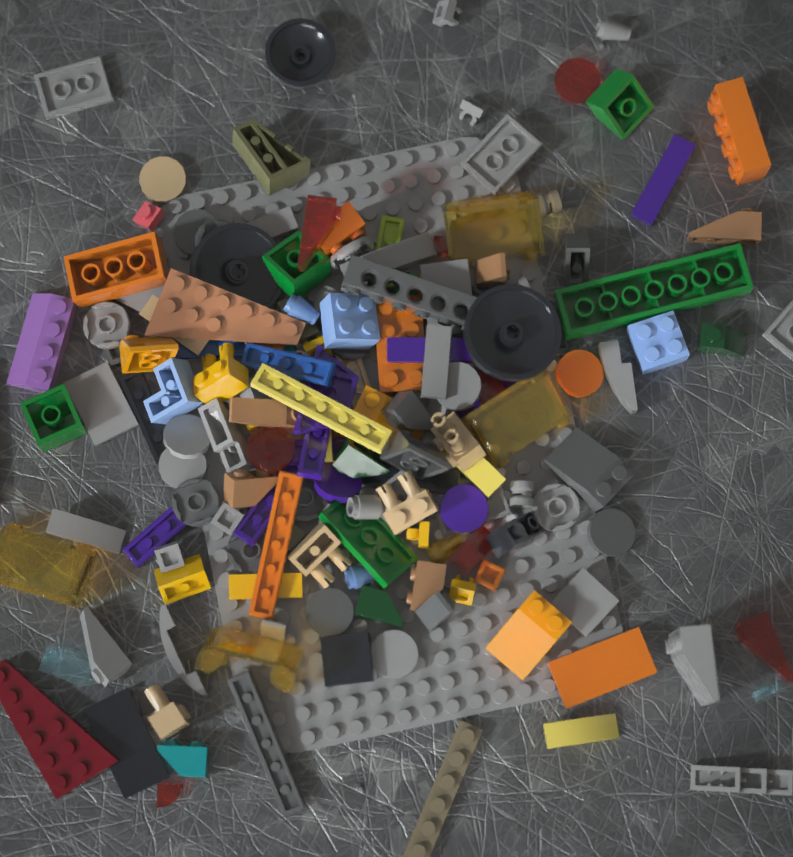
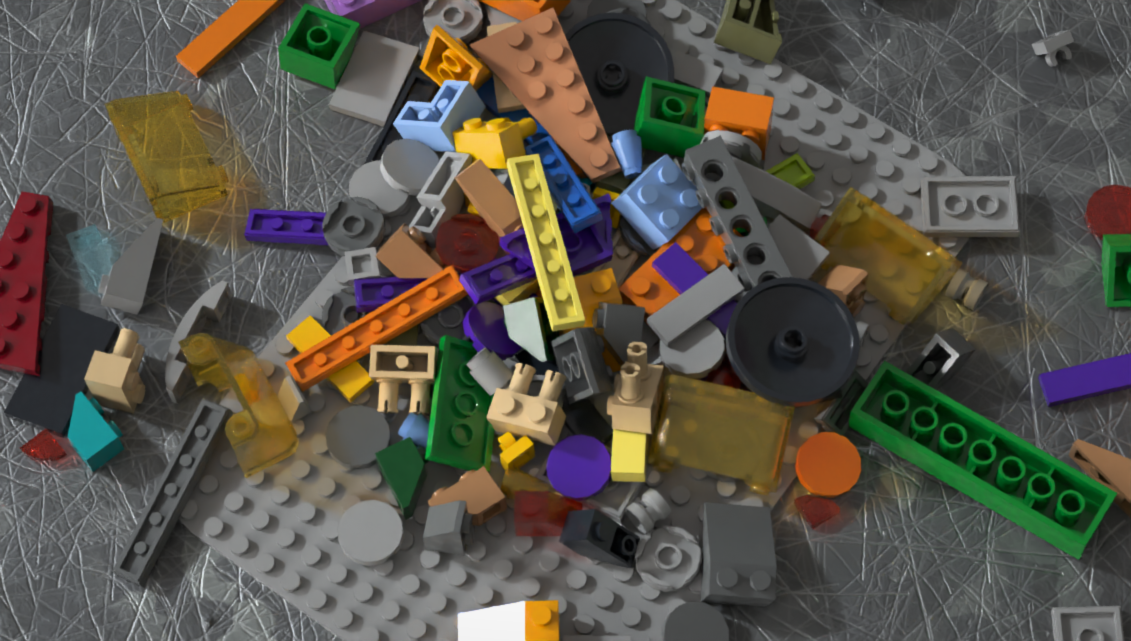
camera: 50 degrees right, 15 degrees down
light grey slope [46,508,127,554] -> none
light grey tile [154,541,185,573] -> none
yellow panel [154,554,211,604] -> none
clear red slope [298,195,341,272] -> none
black tile [320,632,375,687] -> none
yellow tile [449,574,476,606] -> none
light grey tile [459,96,489,126] -> none
orange tile [474,559,506,592] -> none
light grey slope [597,340,638,414] -> none
light blue brick [625,310,690,376] -> none
dark green slope [696,322,746,357] -> none
none -> clear red tile [794,495,840,529]

